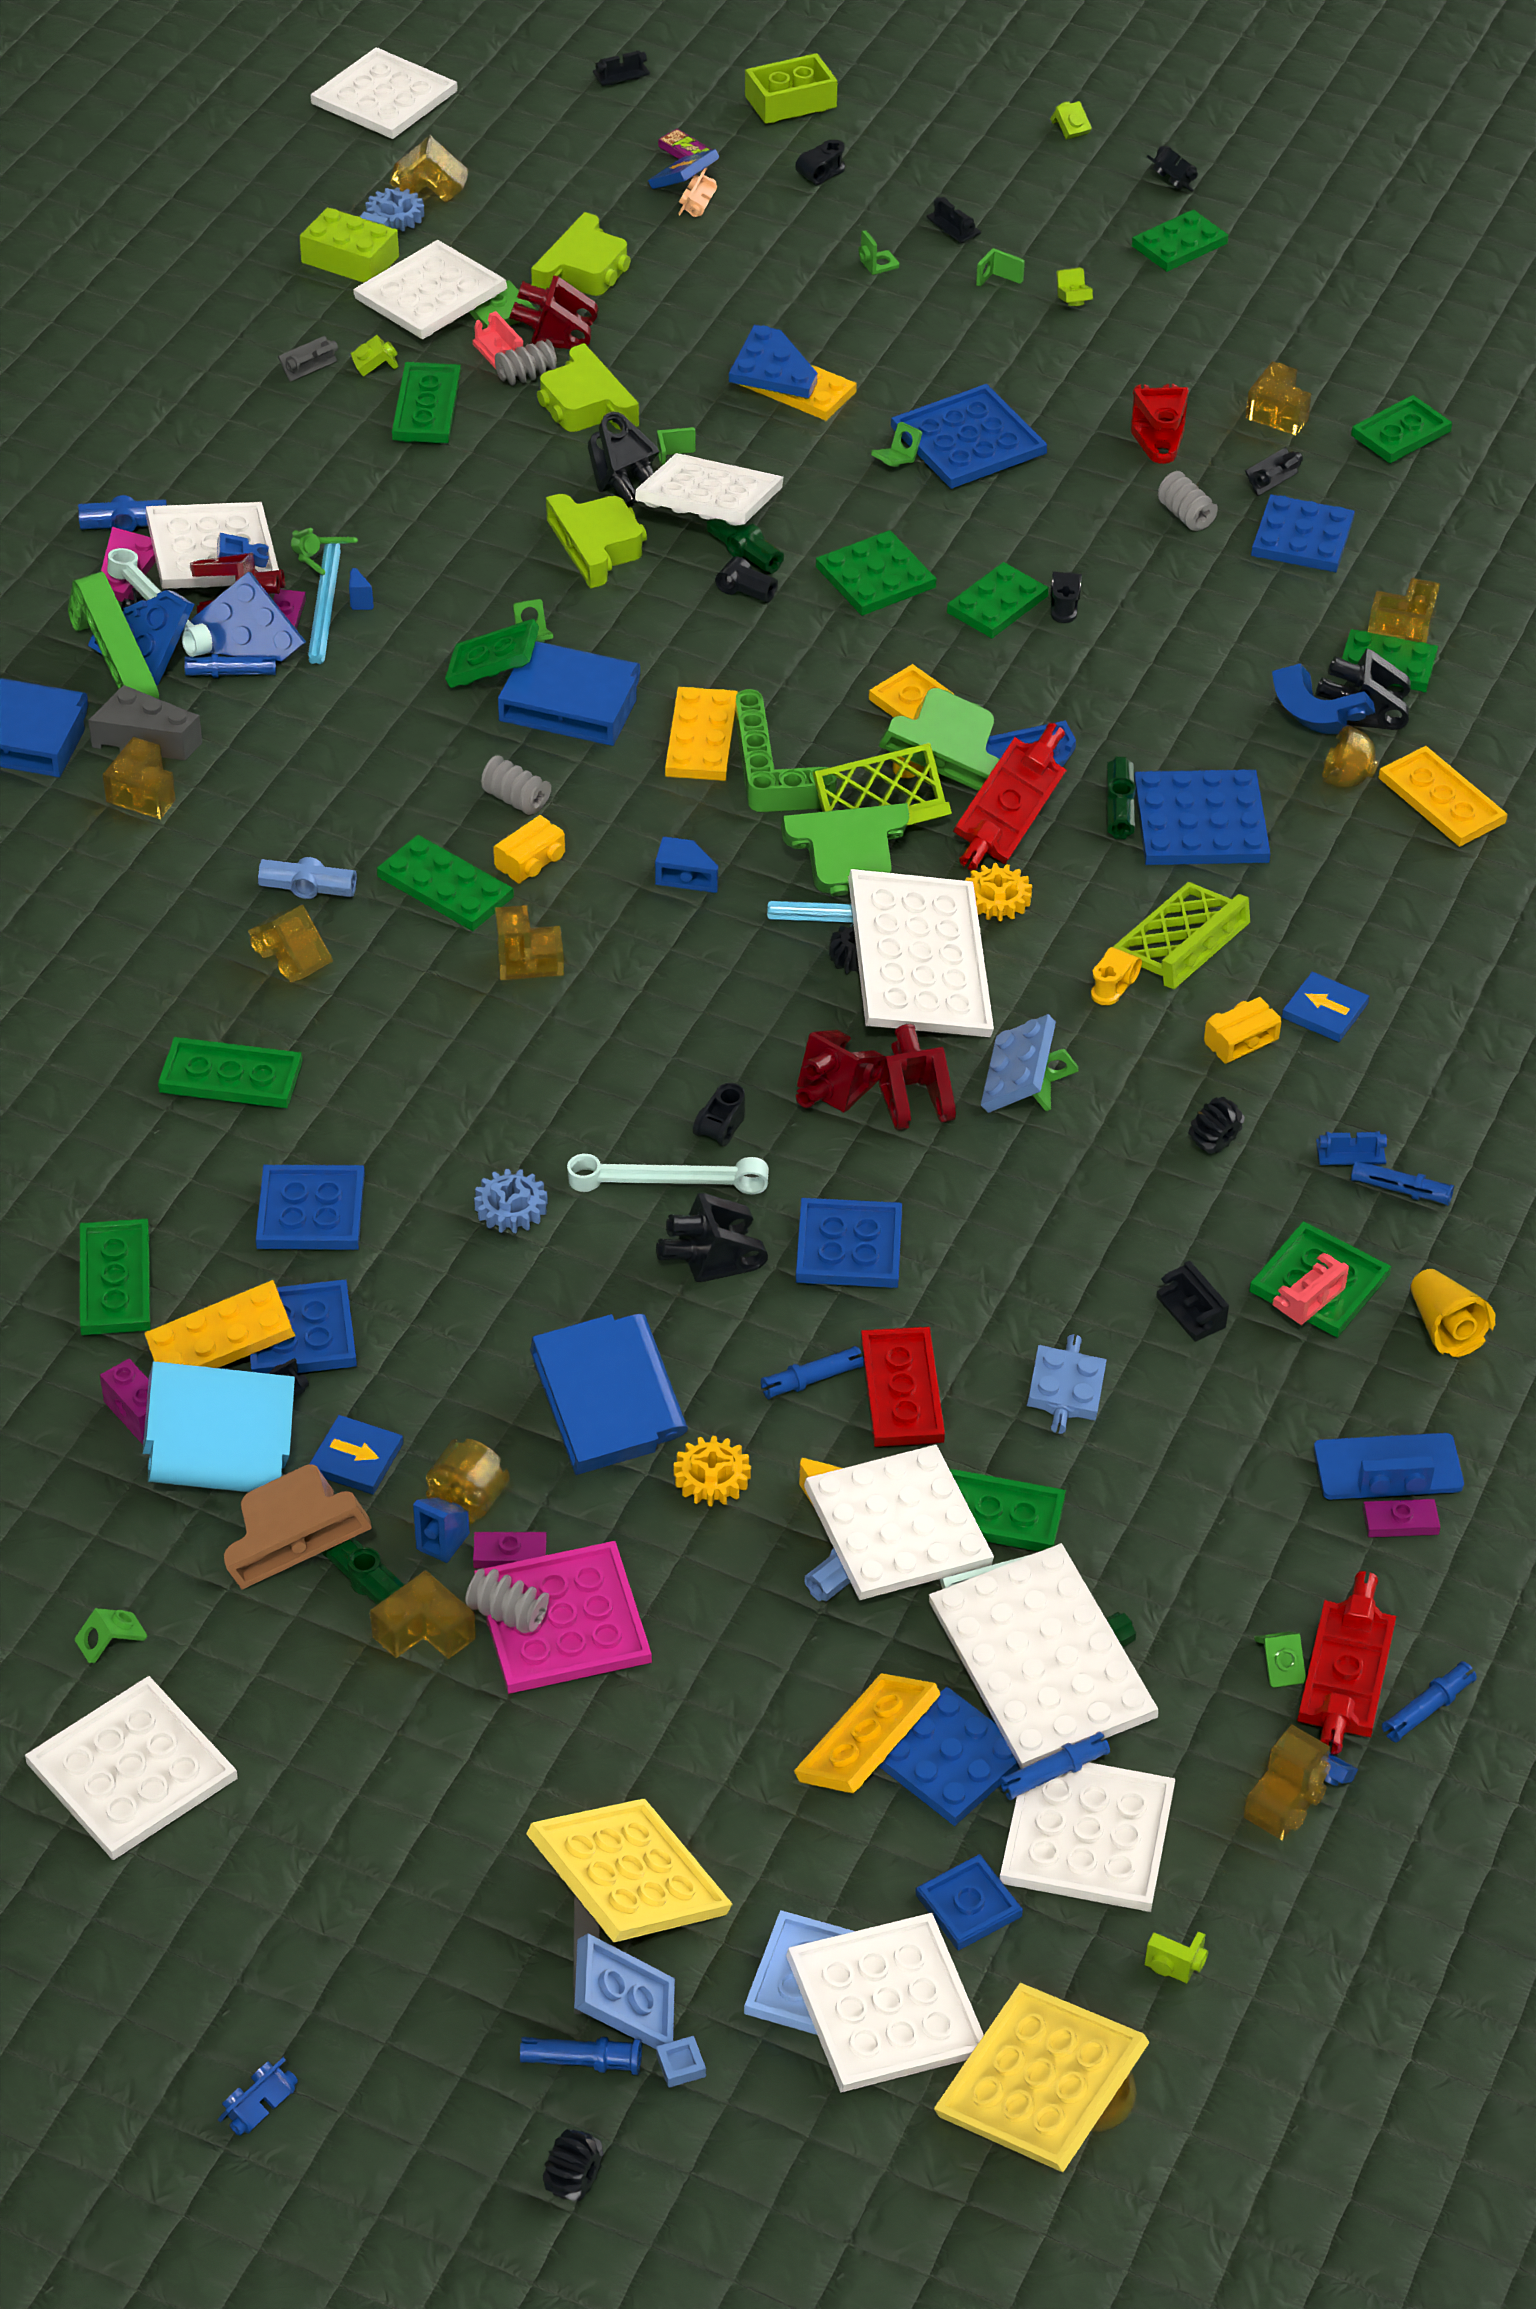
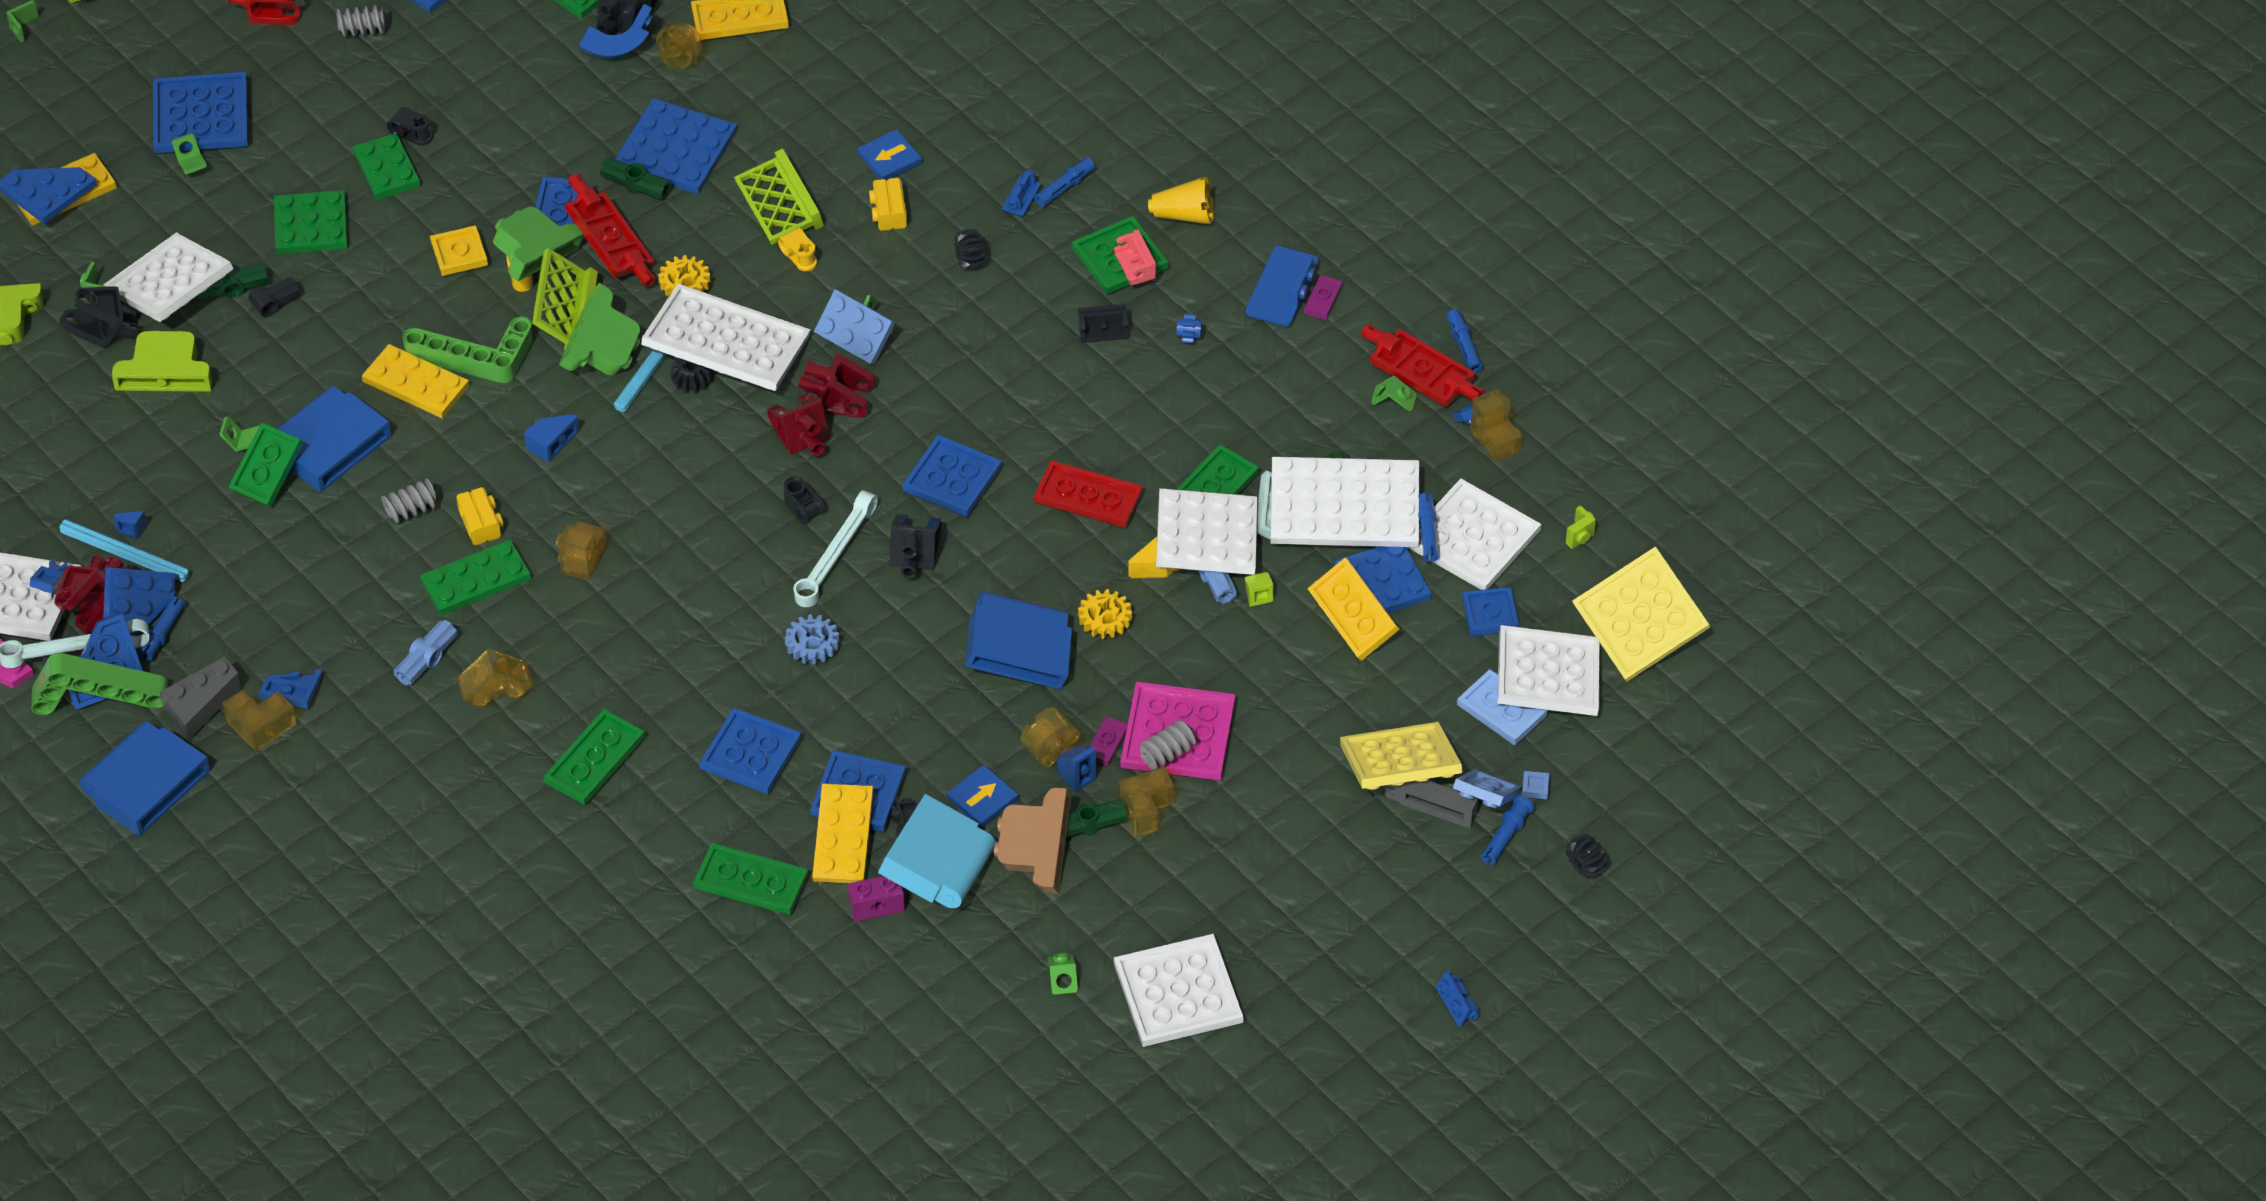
camera: 65 degrees left, 5 degrees up
bright green plant [291,528,358,575] -> none
blue pin [760,1346,864,1399] -> none
medium blue plate [1027,1334,1107,1434] -> none
none -> blue wing [259,669,323,709]
none -> blue gear [1176,314,1202,343]
none -> lime slope [1245,572,1274,607]

